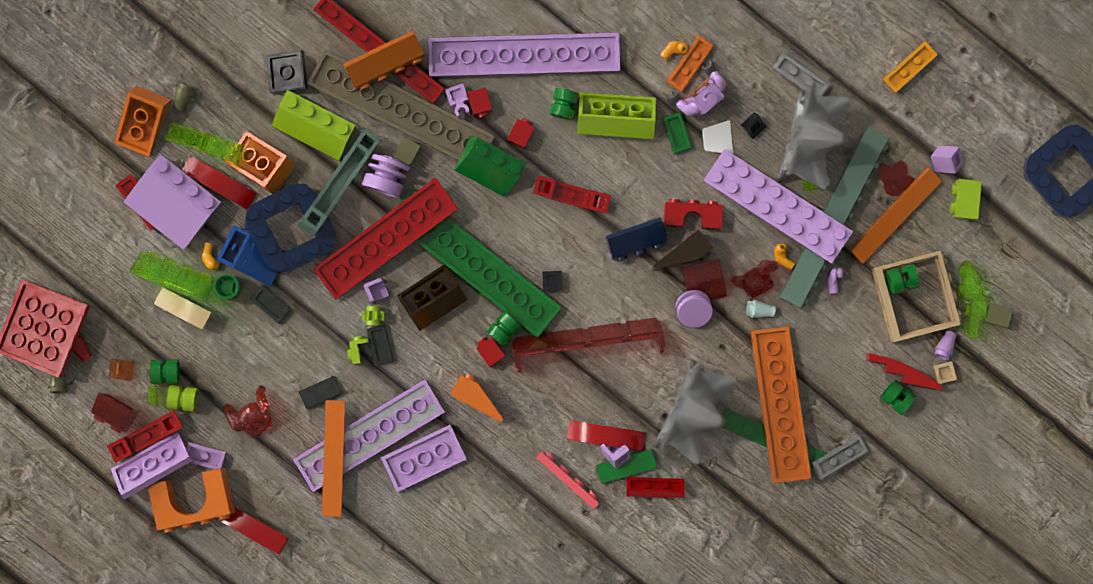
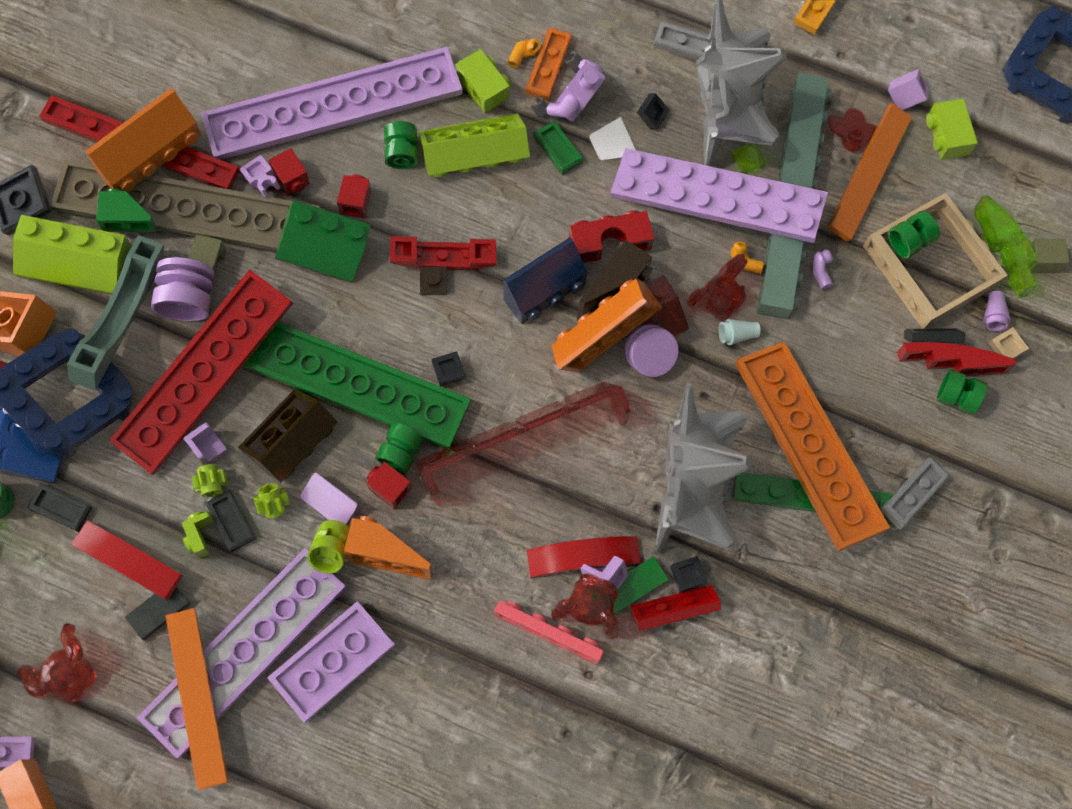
camera: 10 degrees left, 15 degrees down
none -> red slope [71,520,183,600]
none -> green slope [96,189,157,232]
none -> lime gear [253,483,290,518]
none -> lavender slope [299,472,360,525]
none -> lime wheel [307,520,350,574]
none -> dark brown plate [420,266,447,295]
none -> lime brick [456,49,511,114]
none -> orange slope [551,279,662,373]
none -> clear red hair [551,574,619,640]
none -> black plate [670,556,707,593]
none -> pearl dark grey tile [904,328,965,343]

